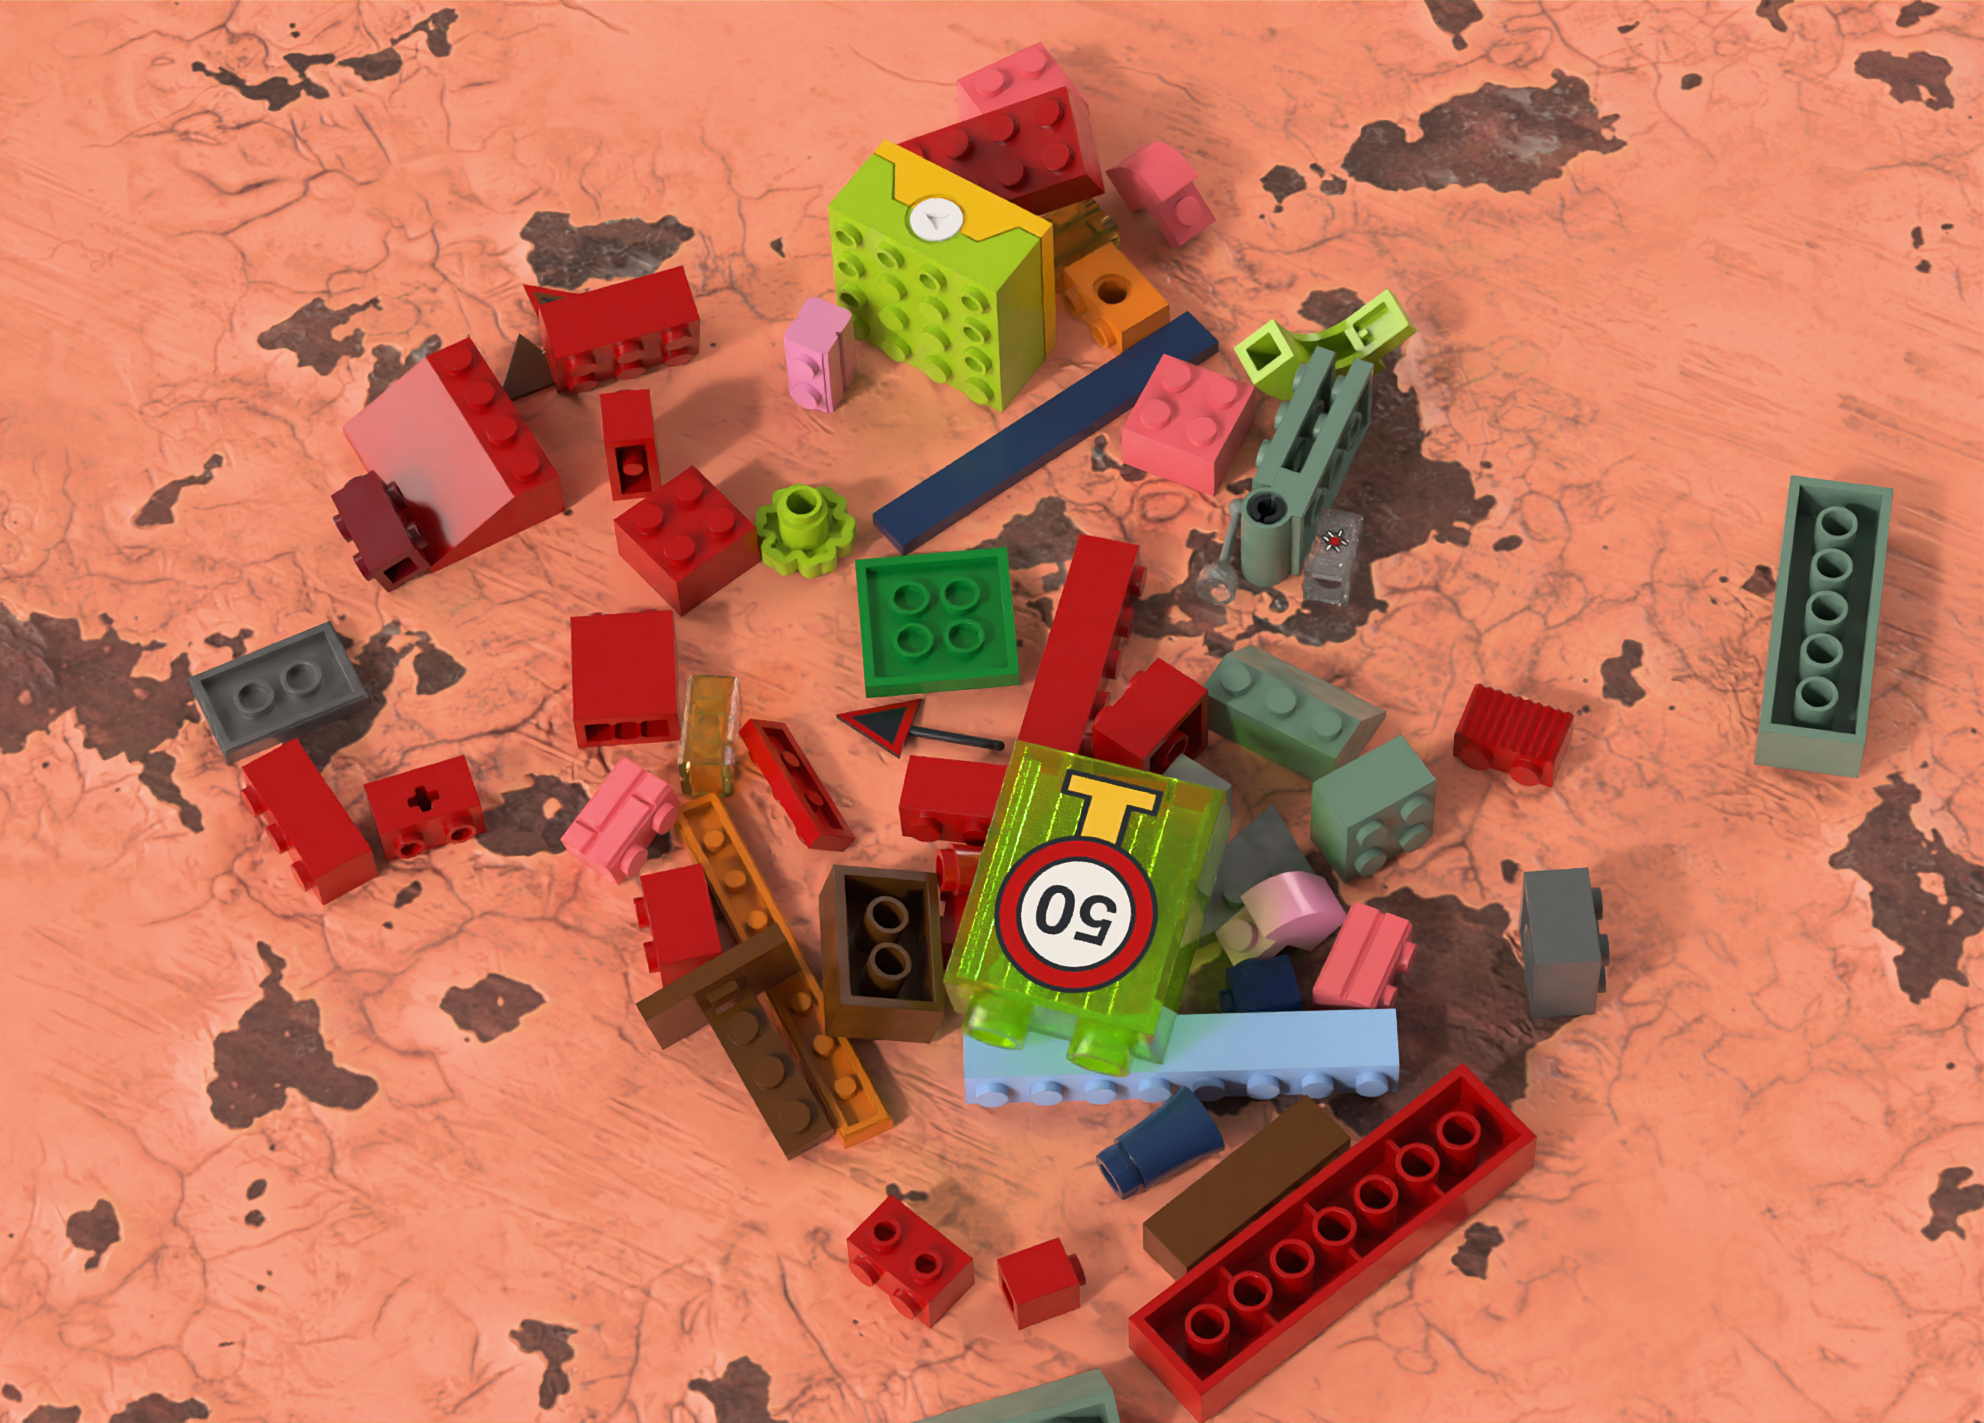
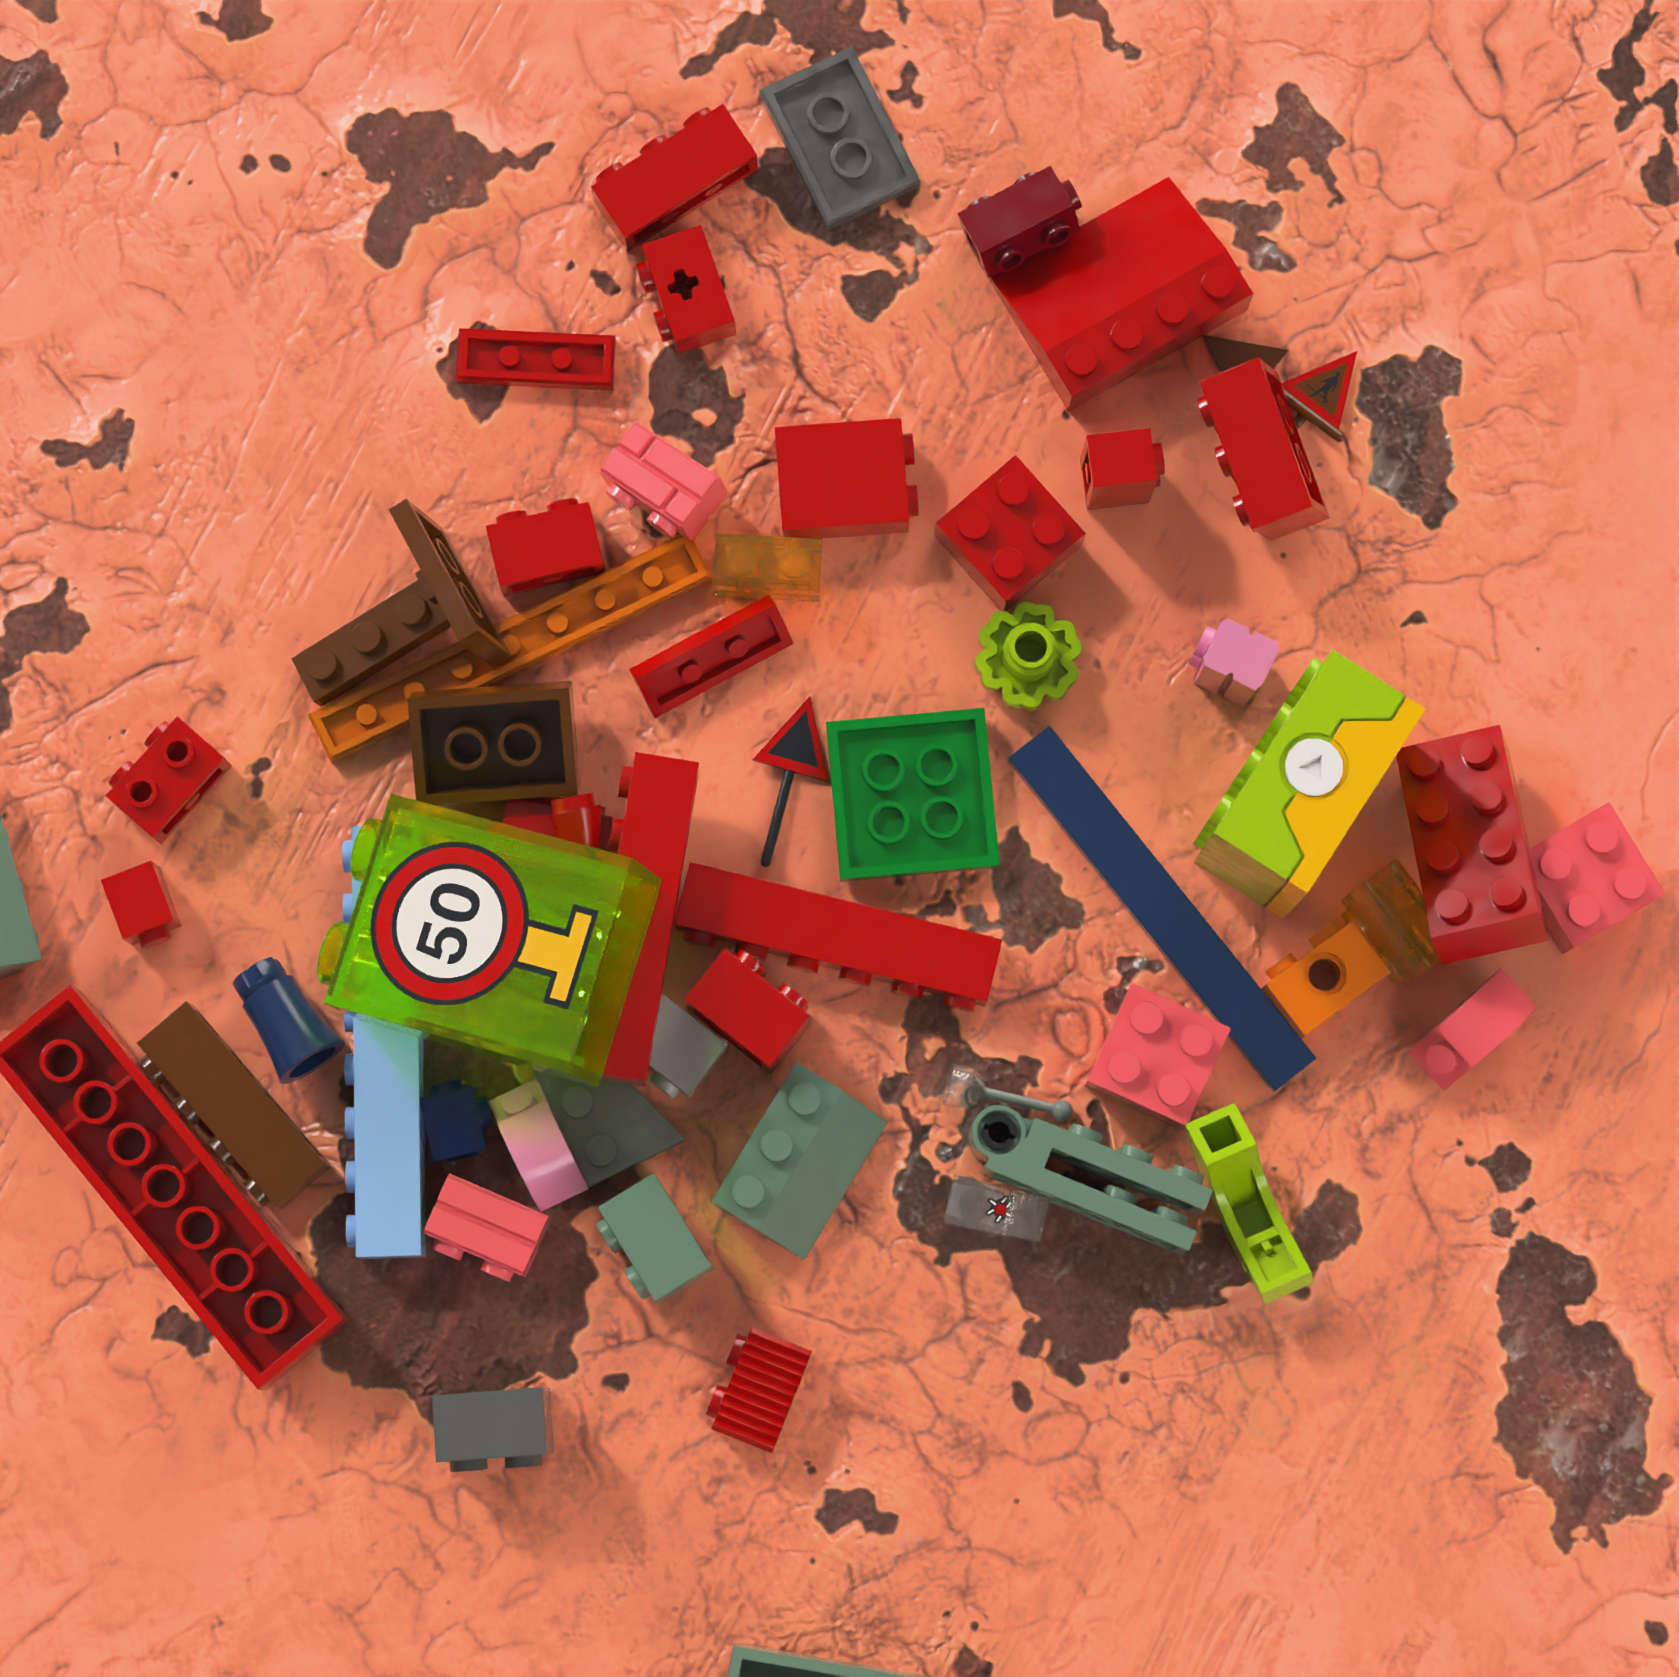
camera: 85 degrees right, 25 degrees up
none -> red tile [456,328,616,391]

